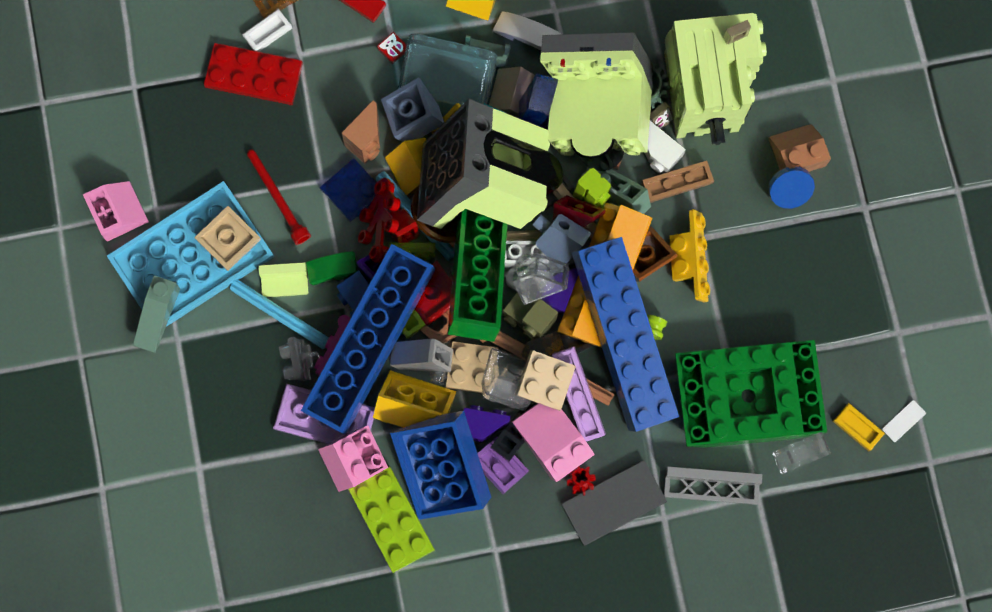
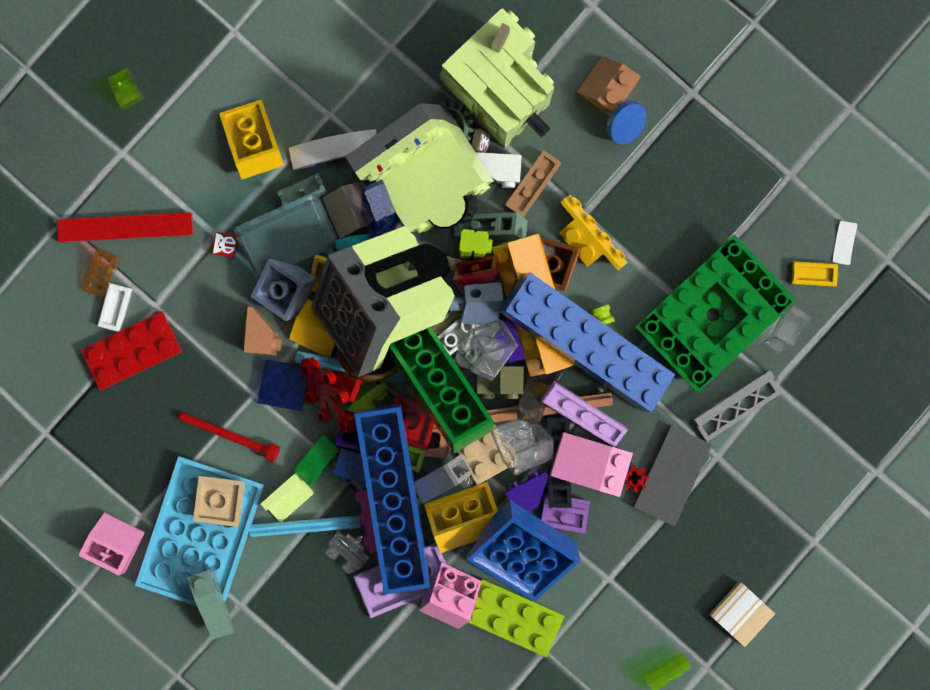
camera: 35 degrees left, 10 degrees up
tan plate [515,350,576,411] -> none

